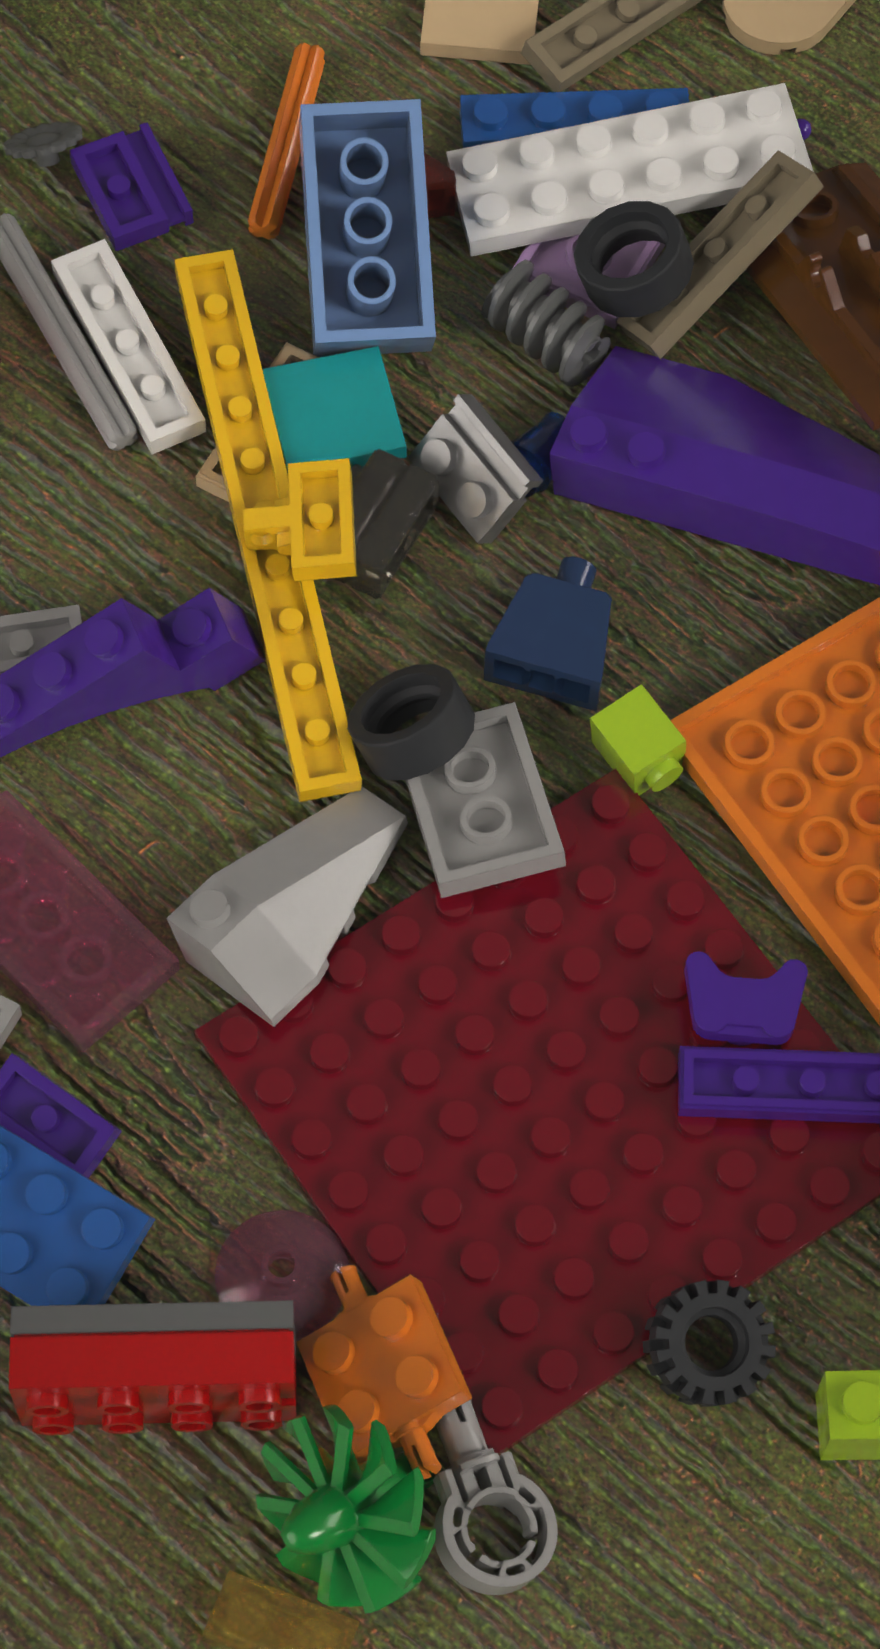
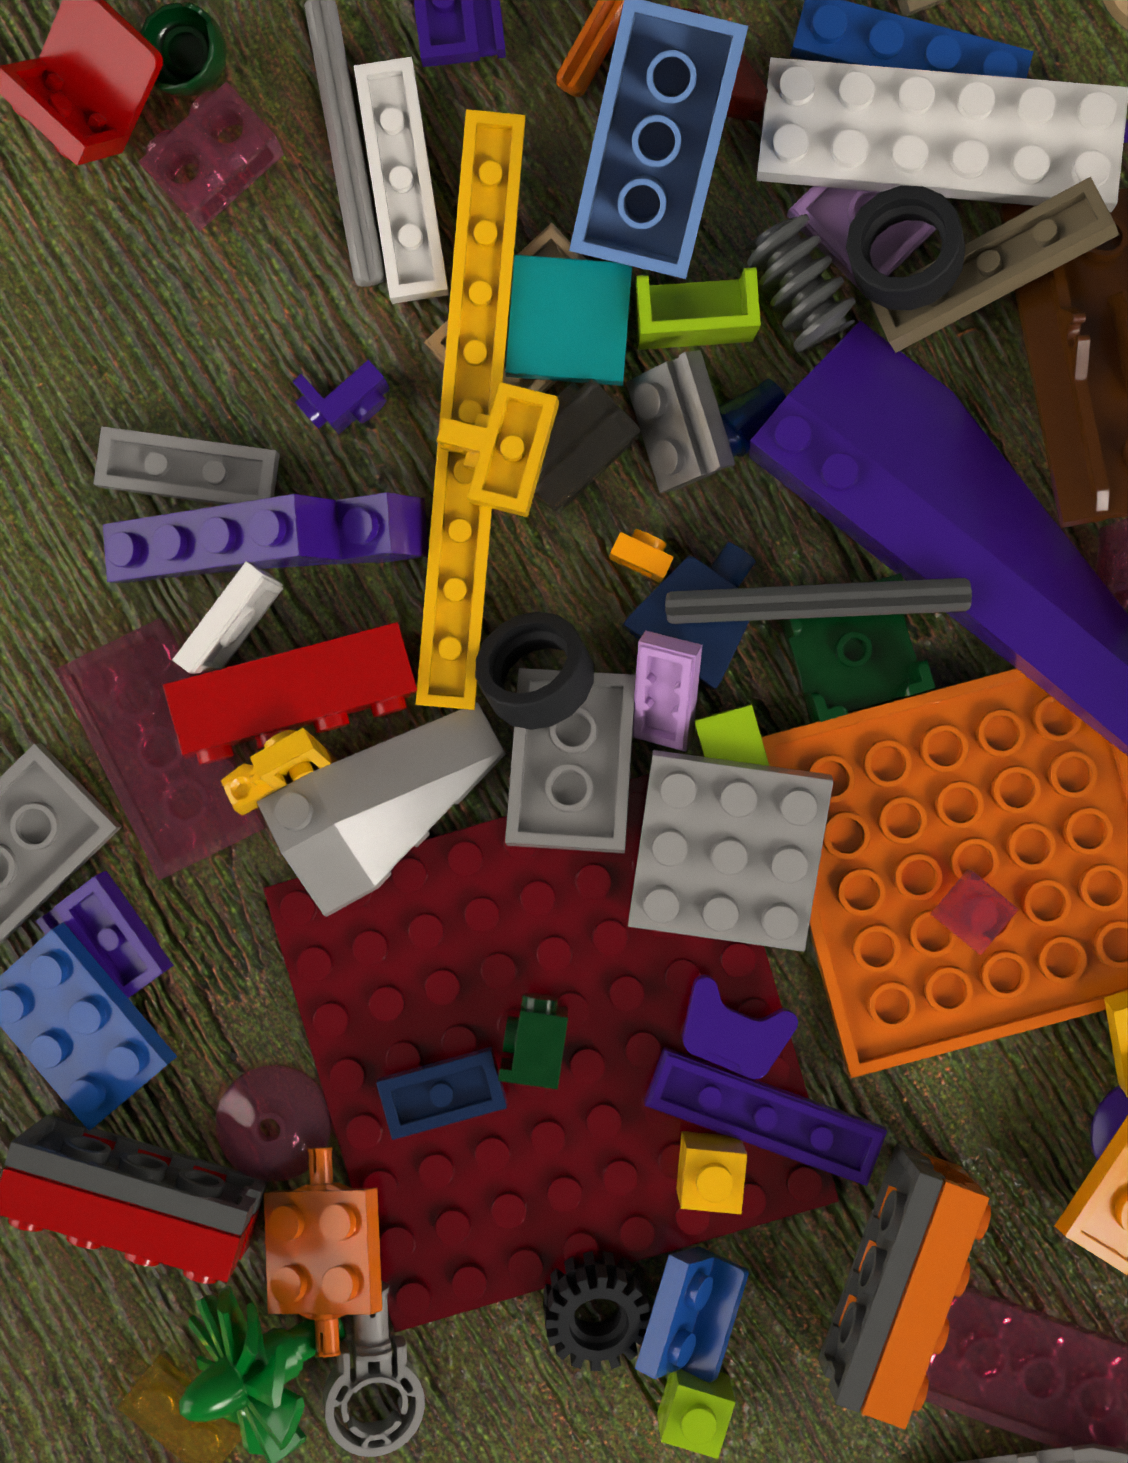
camera: 15 degrees right, 25 degrees up
none -> red brick [163,622,417,765]
none -> white tile [172,561,283,675]
none -> yellow hinge [221,728,338,816]
none -> dark purple bracket [292,359,390,435]
none -> dark blue plate [376,1046,508,1140]
none -> dark green brick [498,993,568,1089]
none -> light orange plate [609,529,674,583]
none -> light grey plate [628,750,834,952]
none -> lavender plate [633,630,703,752]
none -> lime panel [634,267,761,350]
none -> blue bracket [635,1246,749,1382]
none -> dark grey axle [665,578,972,624]
none -> yellow brick [676,1131,747,1215]
none -> dark green panel [779,573,935,723]

